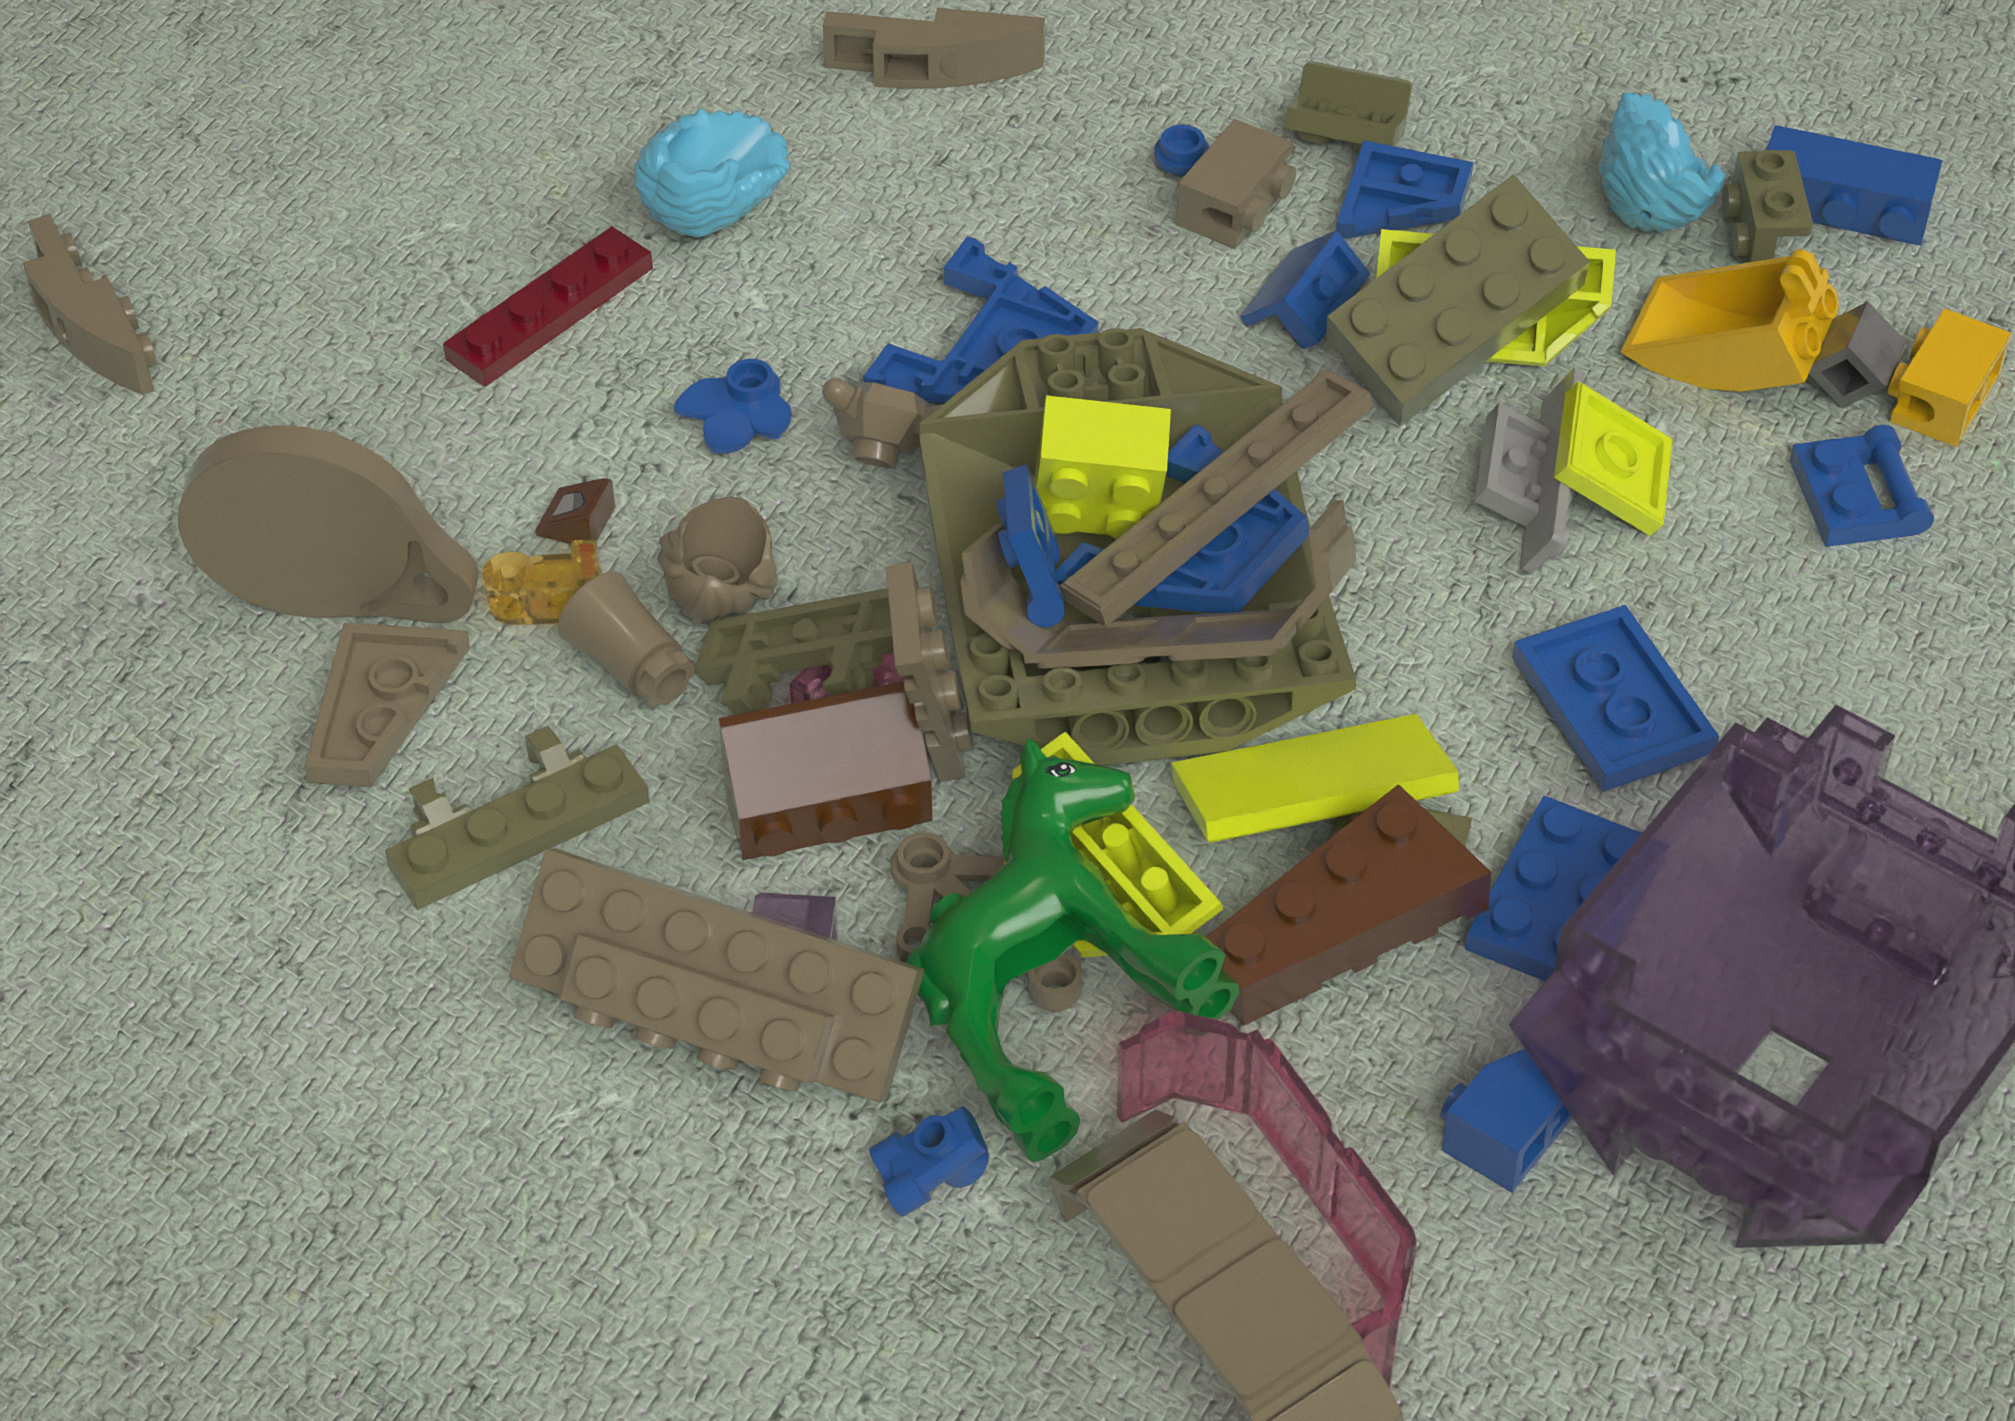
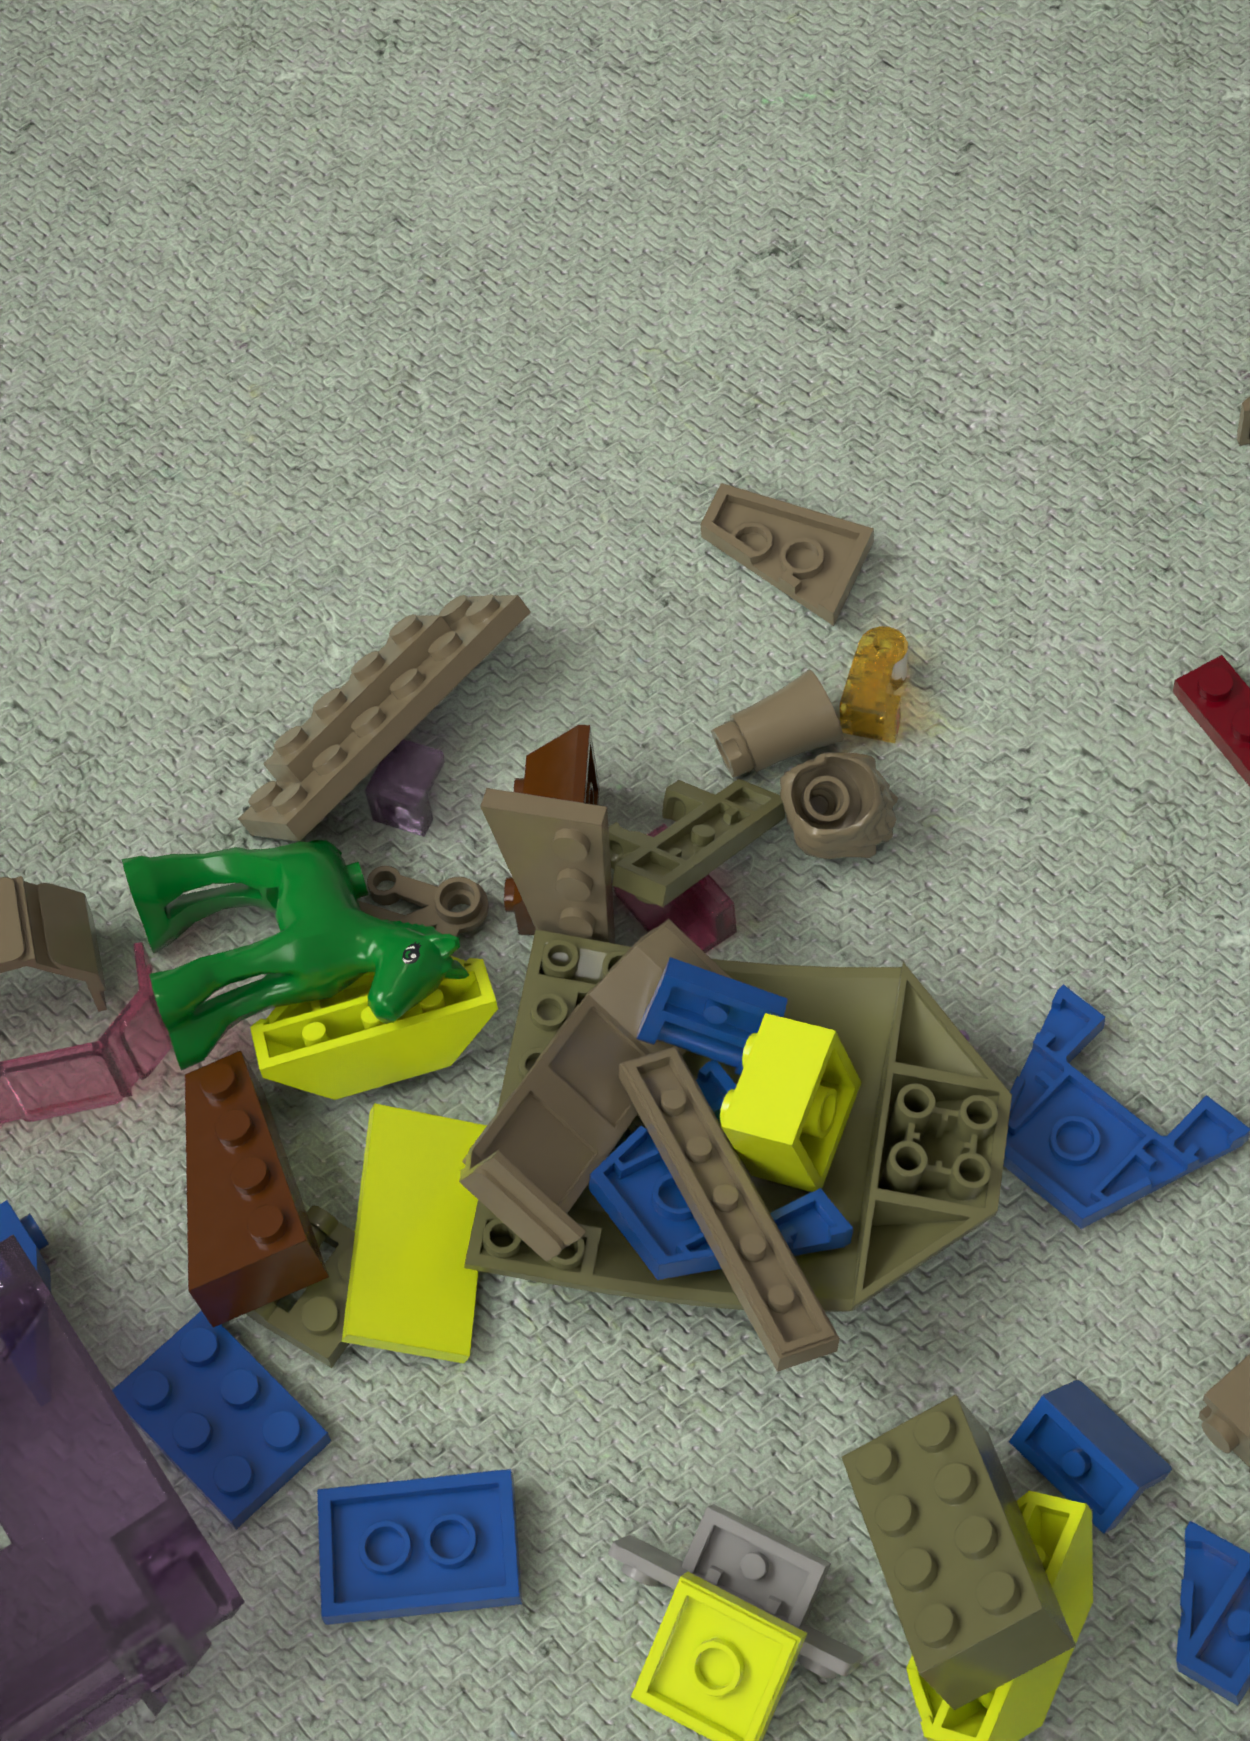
camera: 115 degrees right, 10 degrees up
dark tan piece [178,425,479,623] -> none
olive hinge [385,726,649,910] -> none
reddish brown slope [535,478,616,549] -> none
blue plate [674,359,791,454] -> none
dark tan rock [822,378,942,469] -> none
blue plate [869,1106,989,1217] -> none

